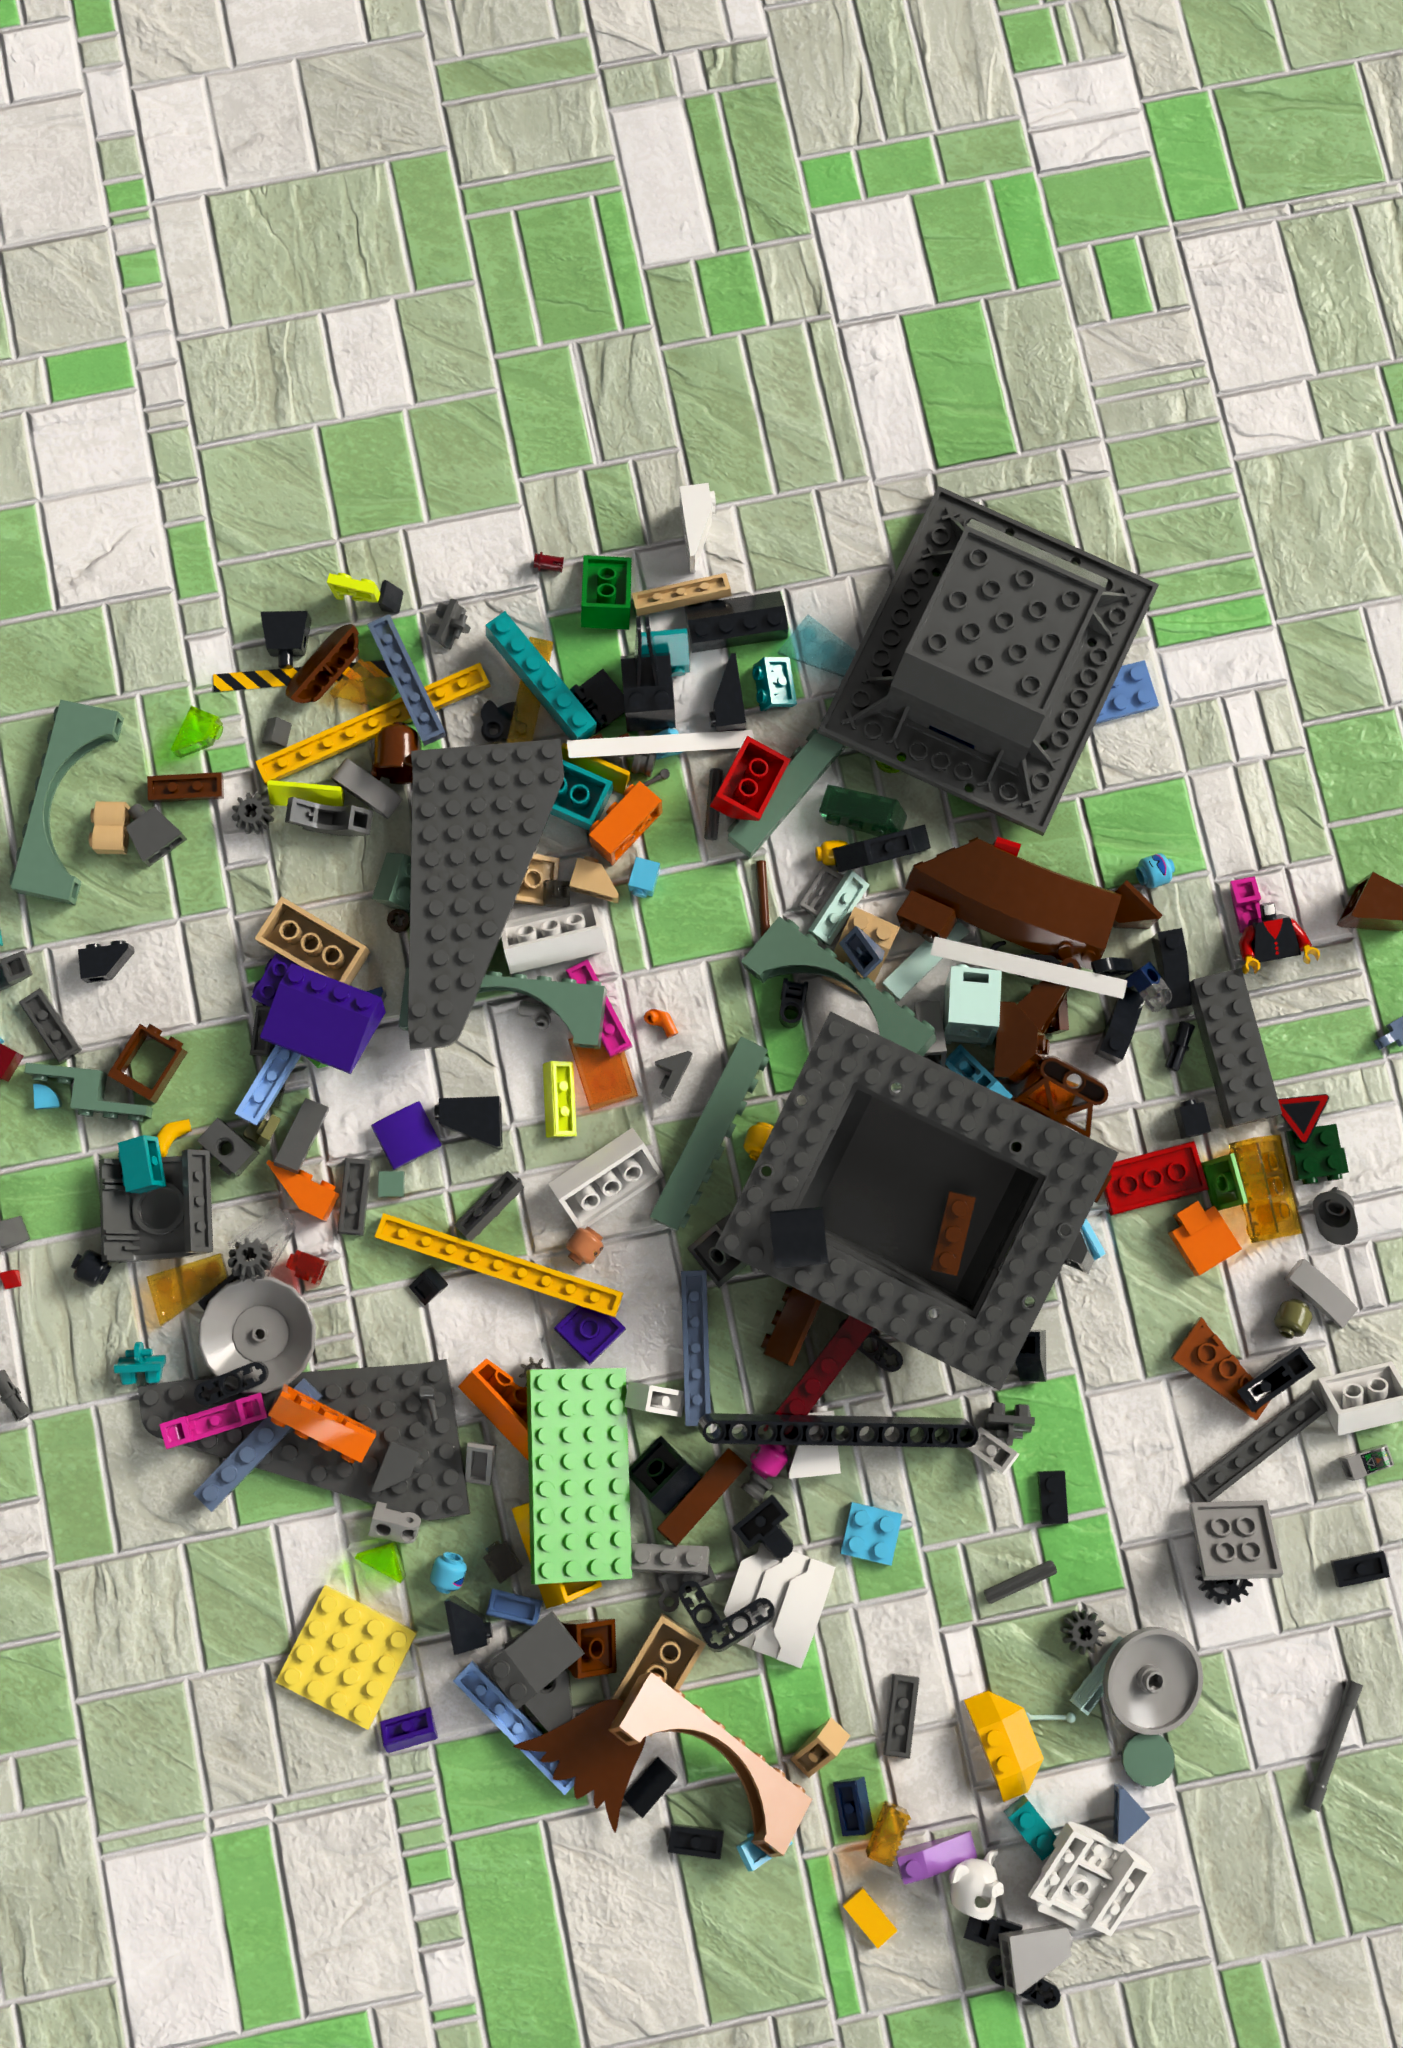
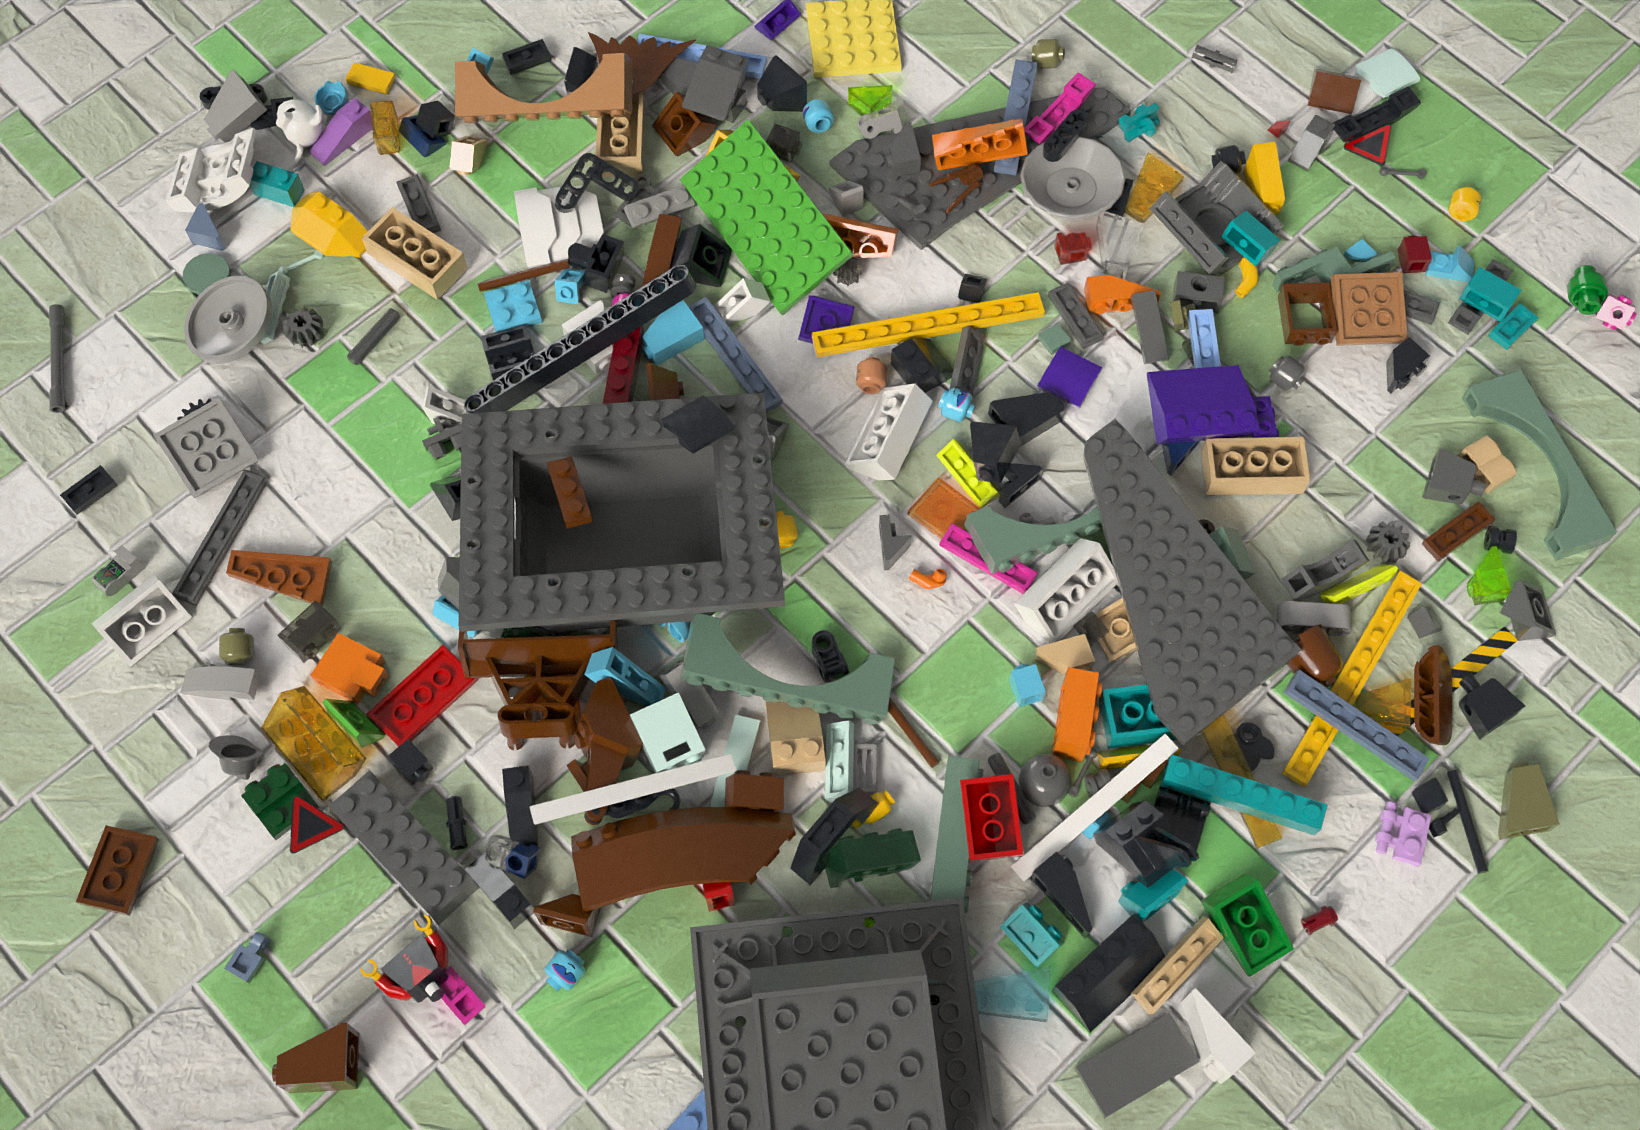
camera: 150 degrees right, 15 degrees down
dark grey gear [228,1237,273,1282] -> none
neon yellow wing [327,573,381,602] -> none
dark grey hips [427,599,471,650] -> none
medium blue tile [486,1588,543,1626] -> none
sand green brick [650,1036,770,1232] -> none
sand blue slope [839,926,885,978] -> none
black plate [1038,1470,1068,1524] -> none
black beam [1091,957,1134,977] -> none
black slope [1237,1347,1316,1413] -> none
none -> clear smoke brick [277,600,342,663]
none -> medium azure hair [315,81,349,115]
none -> tan brick [362,207,468,300]
none -> black brick [416,100,455,138]
none -> reddish brown bar [478,259,570,292]
none -> black slope [480,324,535,380]
none -> medium azure bracket [555,269,585,304]
none -> medium azure slope [641,300,704,365]
none -> black slope [891,338,954,393]
none -> reddish brown plant [929,163,983,214]
none -> medium azure head [938,387,975,422]
none -> black slope [970,422,1021,483]
none -> black slope [998,463,1043,508]
none -> dark grey cylinder [1018,753,1071,807]
none -> olive head [1032,39,1065,68]
none -> dark grey tile [1075,1013,1200,1119]
none -> yellow slope [1243,141,1285,215]
none -> dark grey head [1269,356,1305,391]
none -> medium nougat plate [1331,272,1408,346]
none -> lavender plate [1375,802,1432,867]
none -> black hand [1429,808,1459,838]
none -> black bar [1447,770,1488,874]
none -> black wheel [1484,526,1517,554]
none -> olive slope [1498,762,1559,840]
none -> dark grey slope [1500,579,1556,641]

